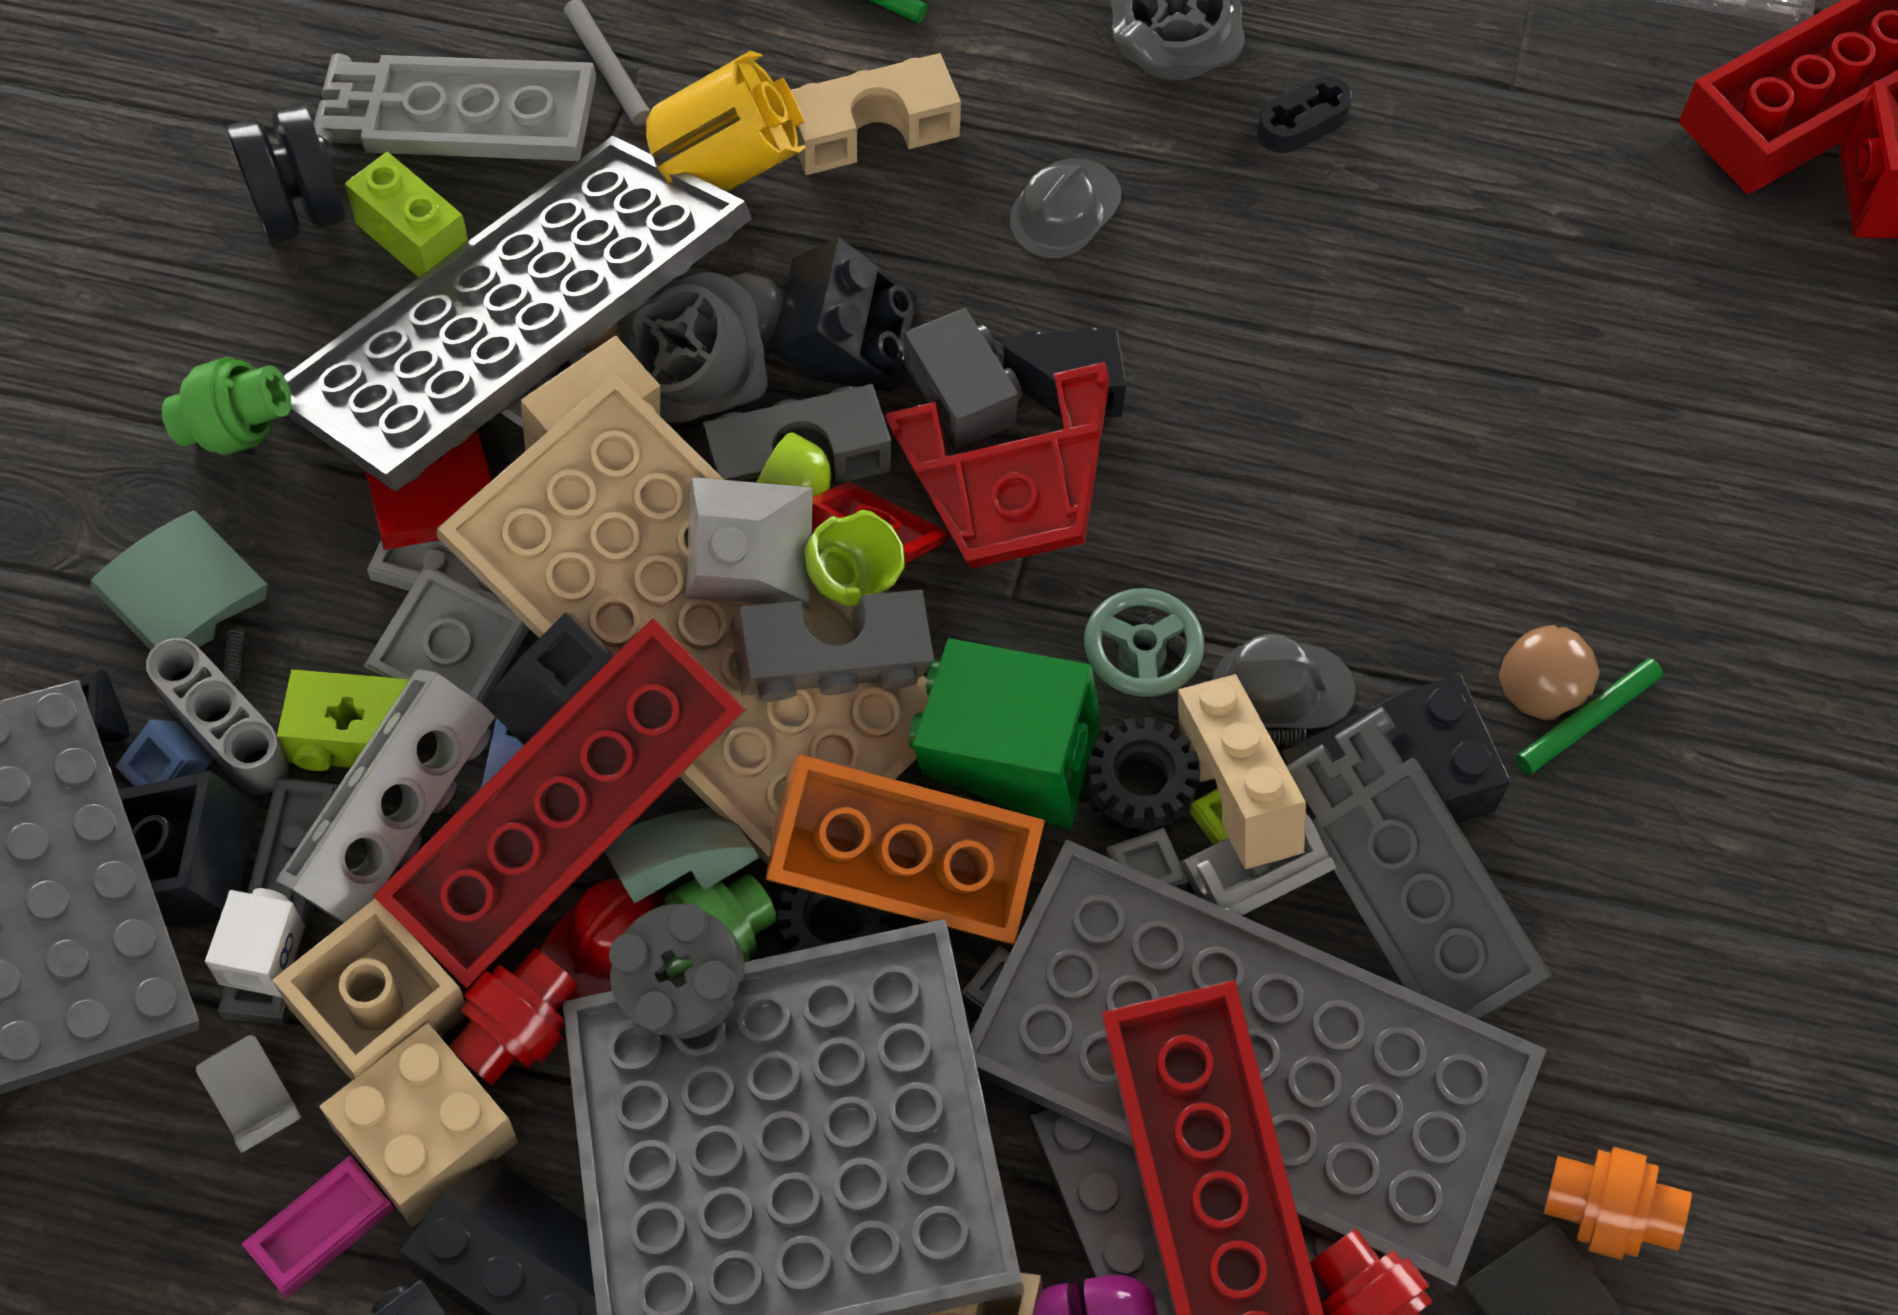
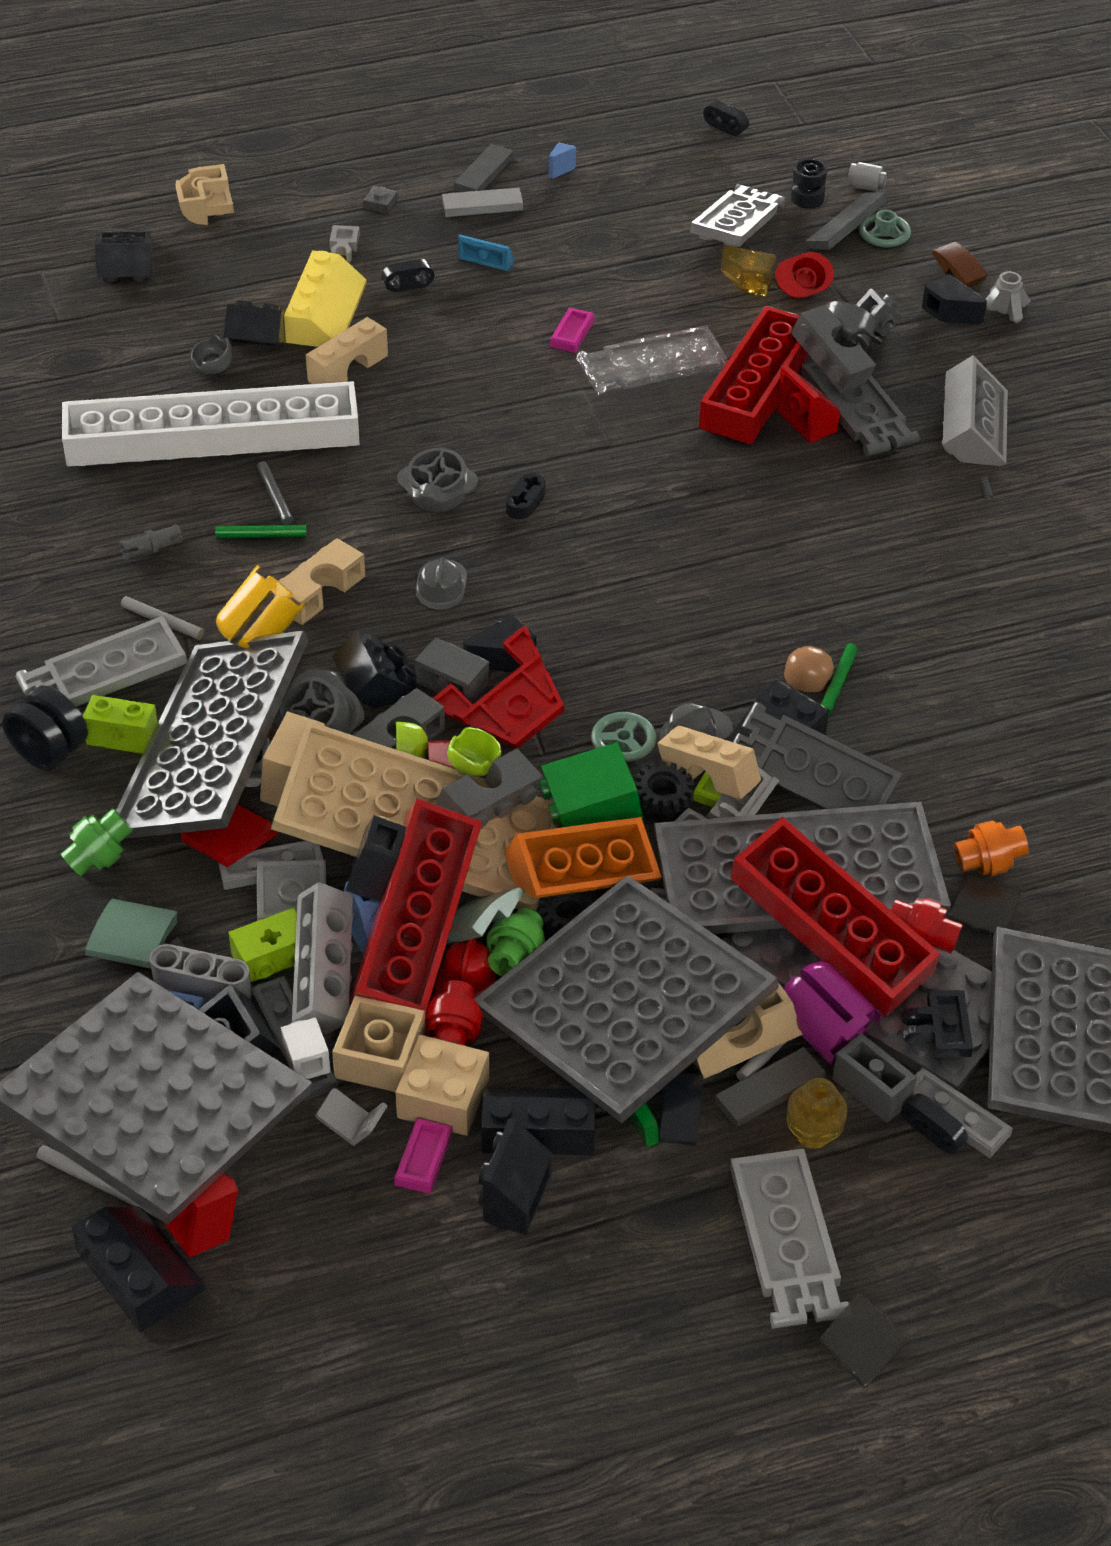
camera: 30 degrees left, 15 degrees down
dark grey plate [609,903,745,1039] -> none
light grey slope [686,477,813,607] -> none

